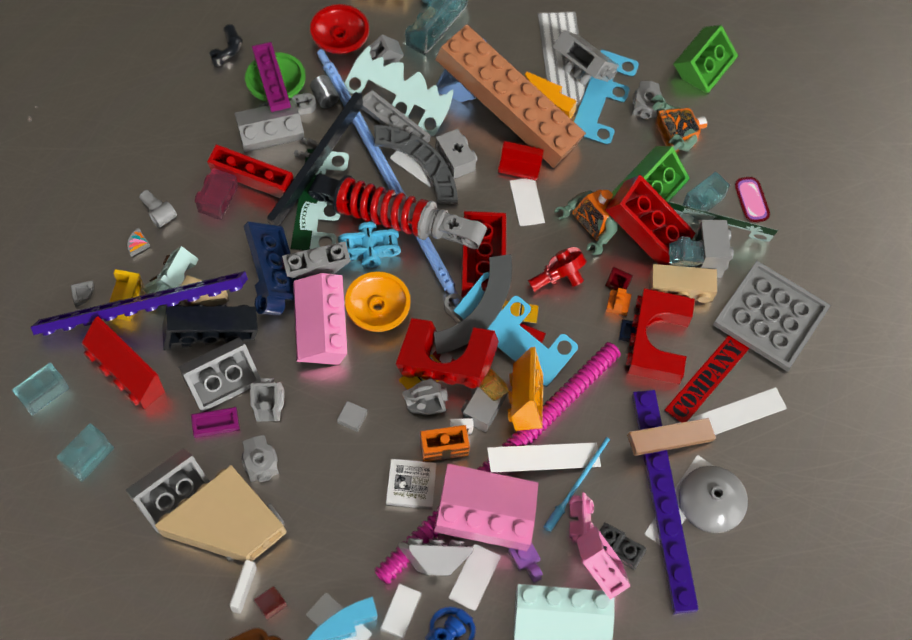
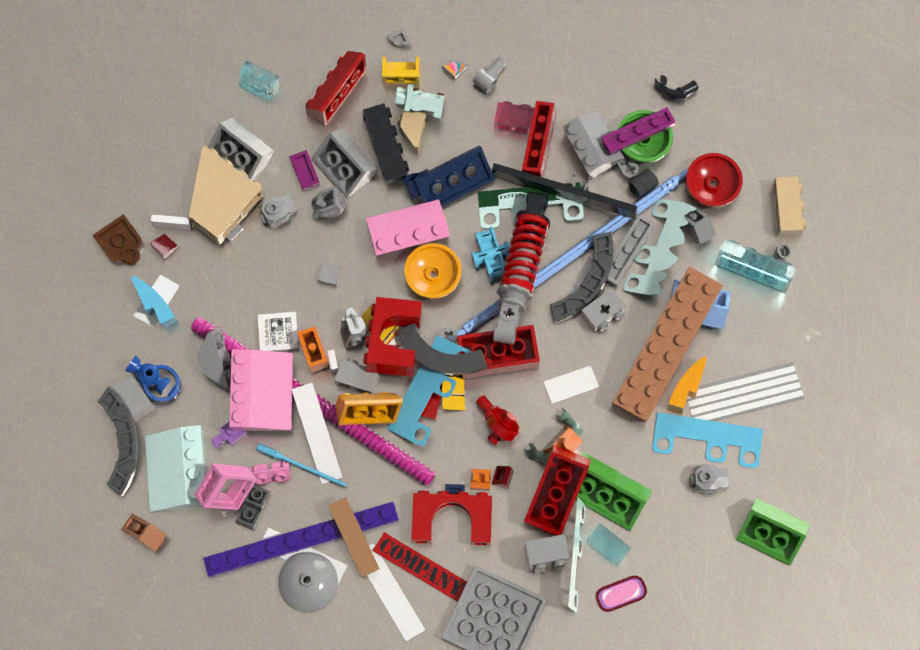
camera: 85 degrees right, 10 degrees up
clear light blue panel [12,363,70,416] -> none
dark purple plate [31,271,248,336] -> none
light grey slope [282,241,351,279] -> none
white tile [381,584,421,639] -> none
white sticker [449,544,501,611] -> none
clear yellow slope [479,369,509,401] -> none
red panel [498,141,544,181] -> none
light grey piece [553,30,619,85] -> none
tan brick [649,264,717,303] -> none
torso [651,94,707,152] -> none
clear light blue brick [669,237,704,267] -> none

